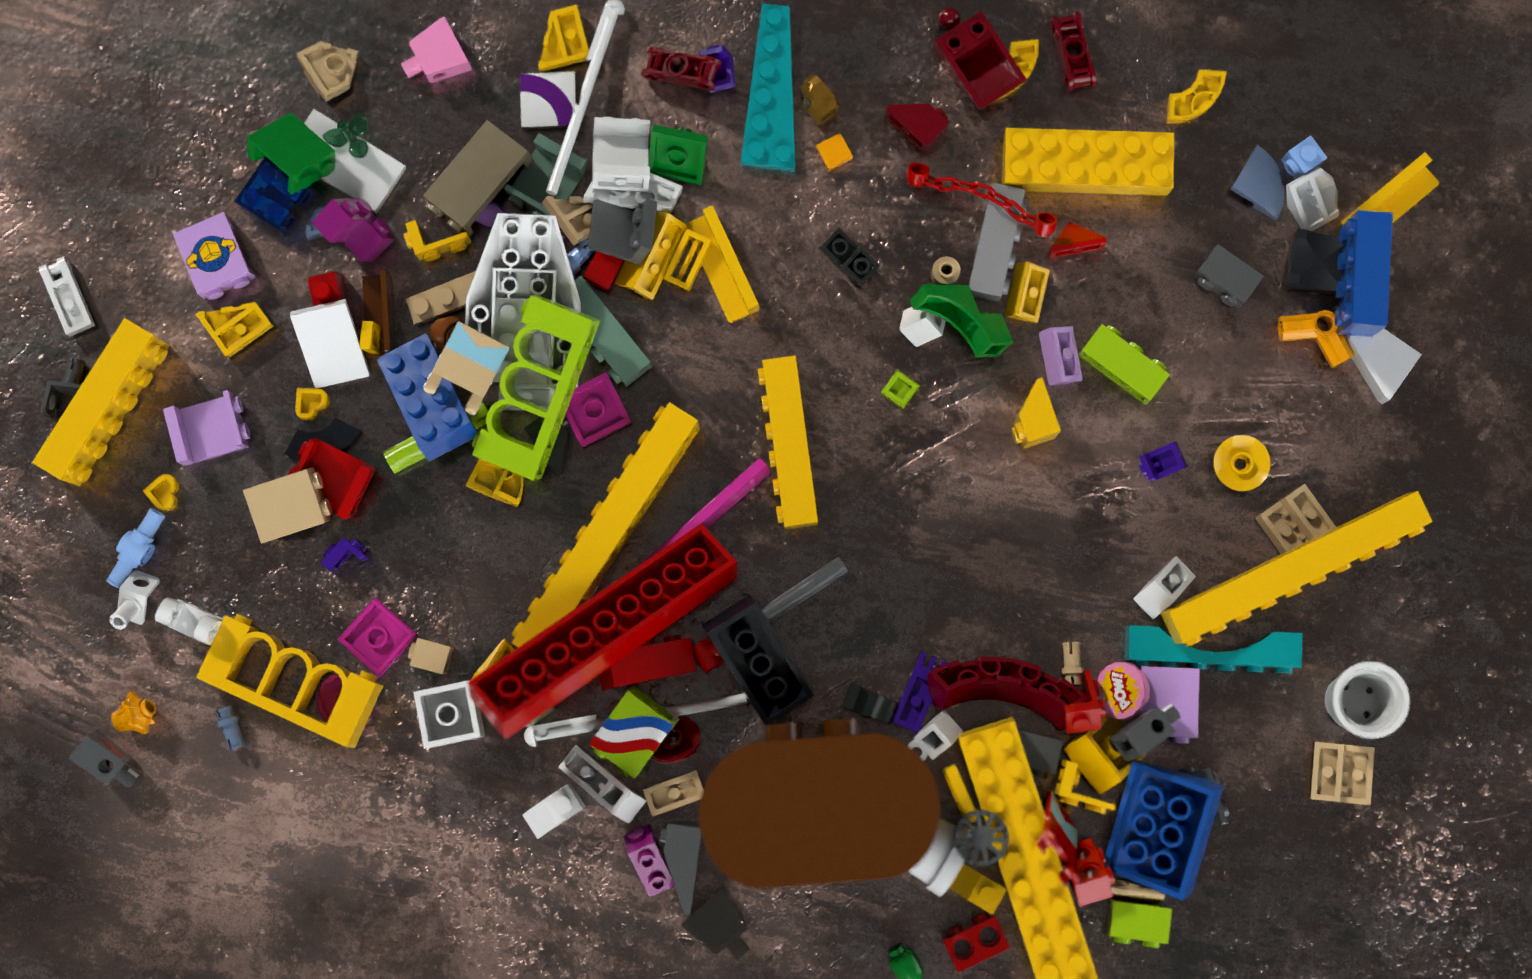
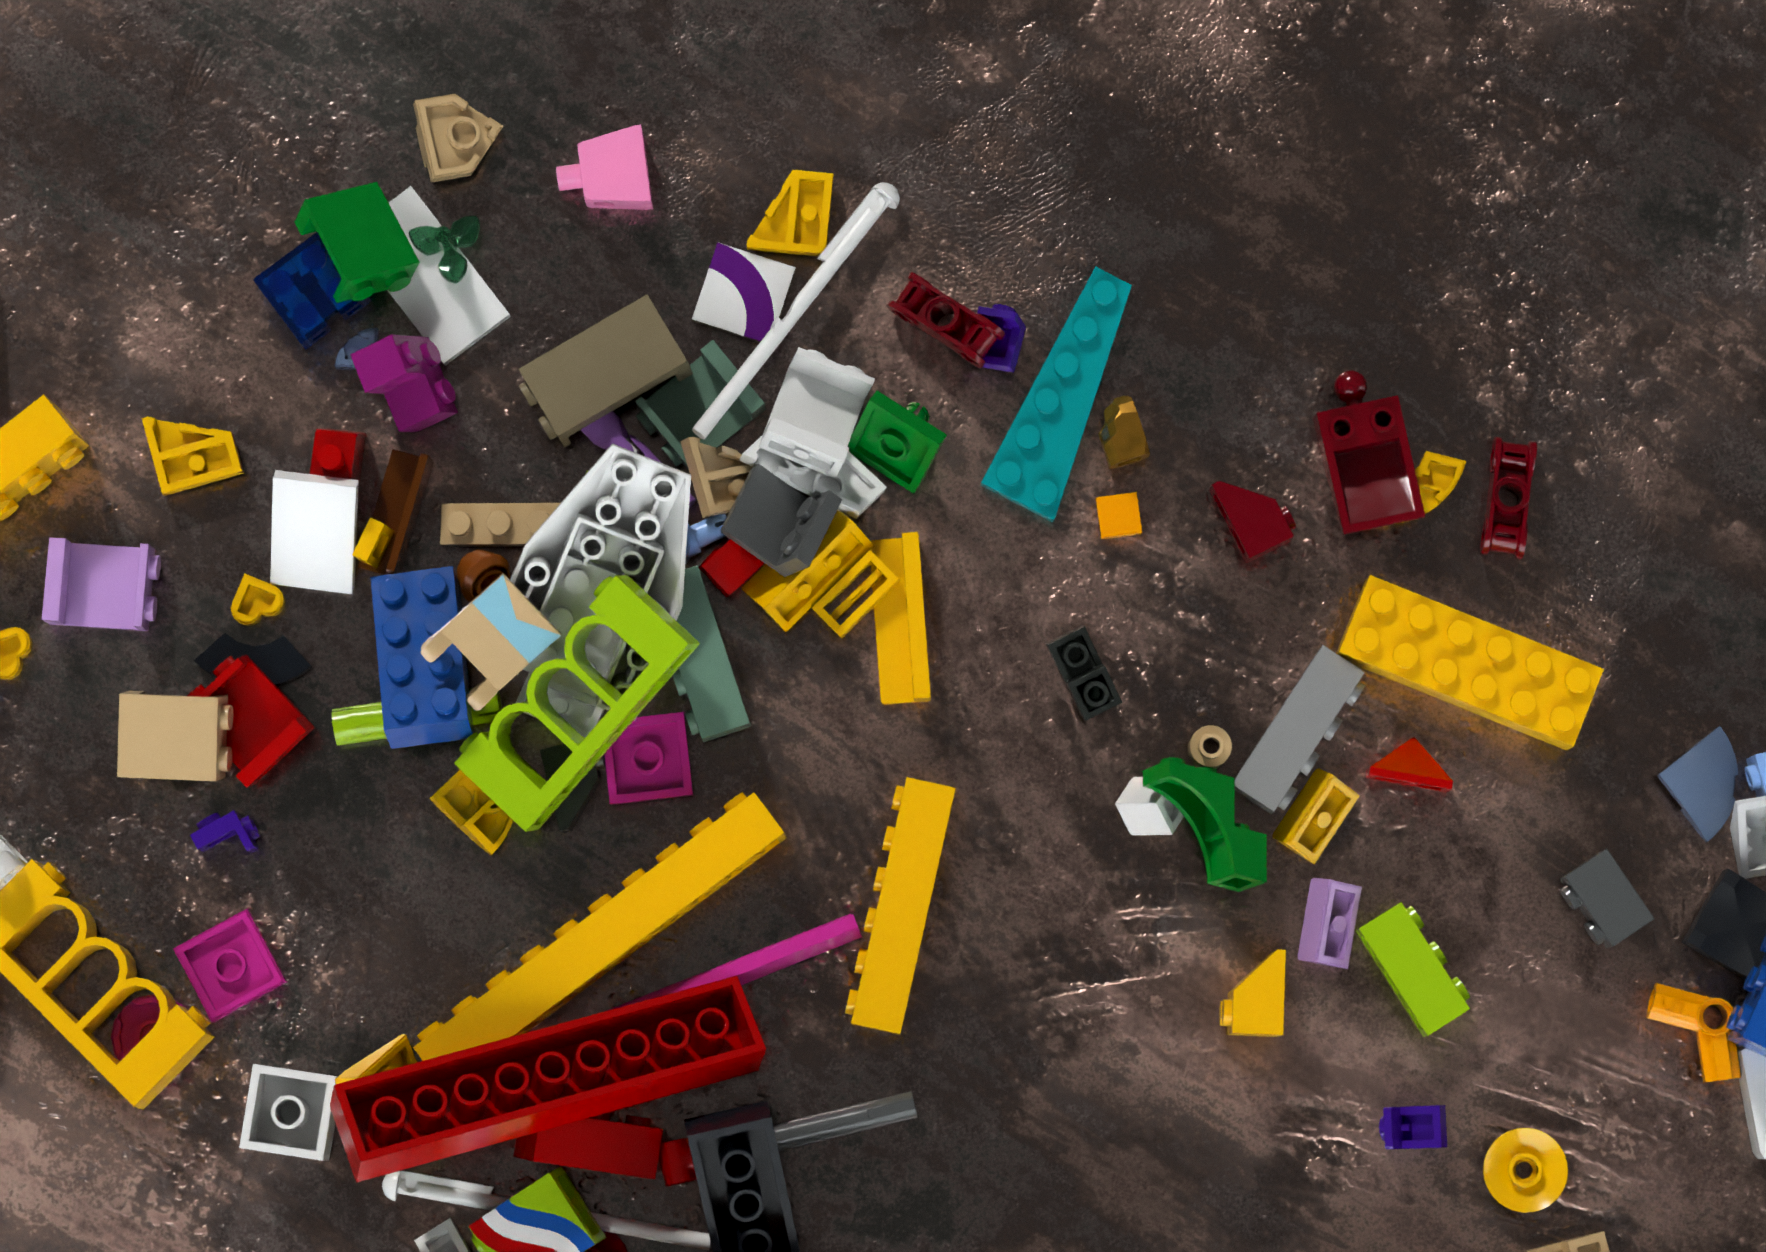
camera: 15 degrees right, 0 degrees up
lavender panel [173,212,256,300] -> none
yellow bracket [404,220,472,262] -> none
tan brick [408,638,455,675] -> none
lime tile [881,370,920,409] -> none
red piece [906,162,1058,237] -> none
yellow tile [1167,69,1227,124] -> none

